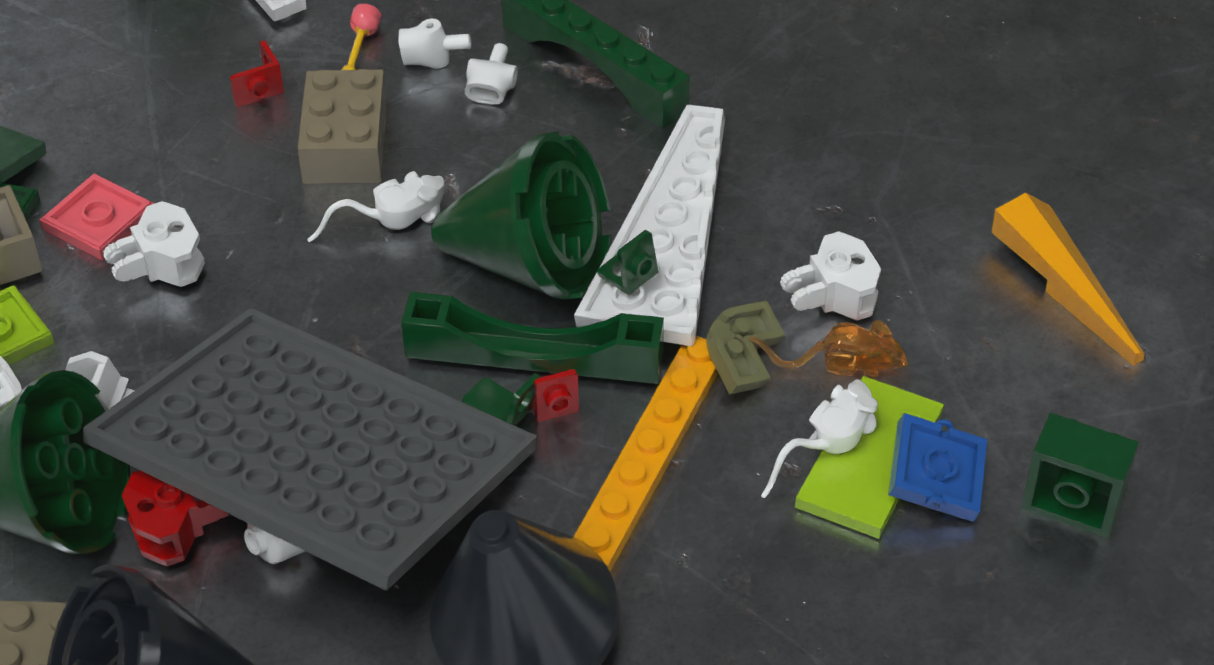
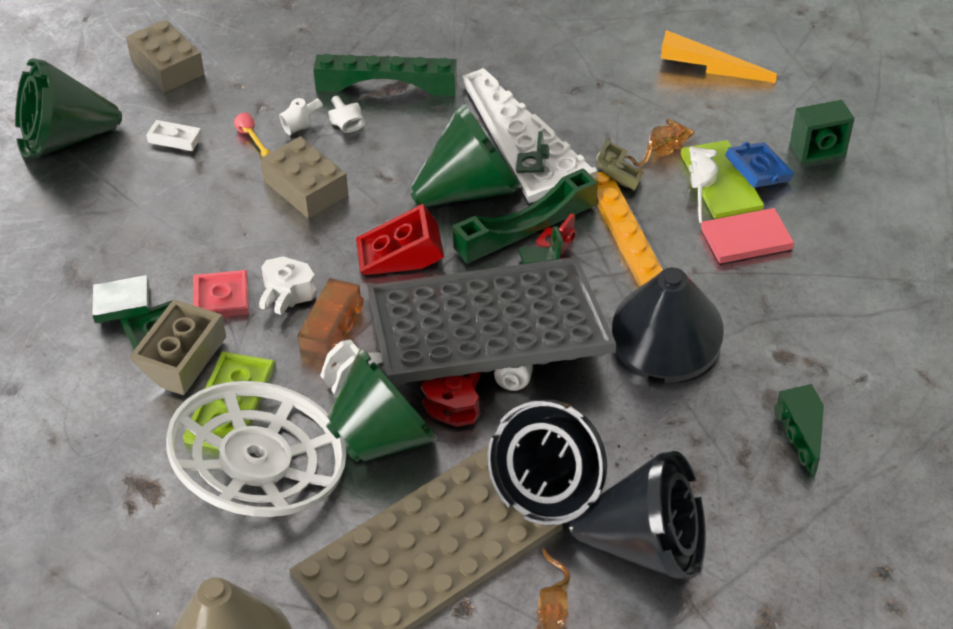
camera: 40 degrees left, 0 degrees up
red bracket [230,40,284,107] -> none
white animal [307,171,445,242] -> none
white hinge [780,231,881,320] -> none
none -> clear orange brick [298,278,364,360]
none -> red slope [356,204,444,275]
none -> coral tile [701,208,794,264]

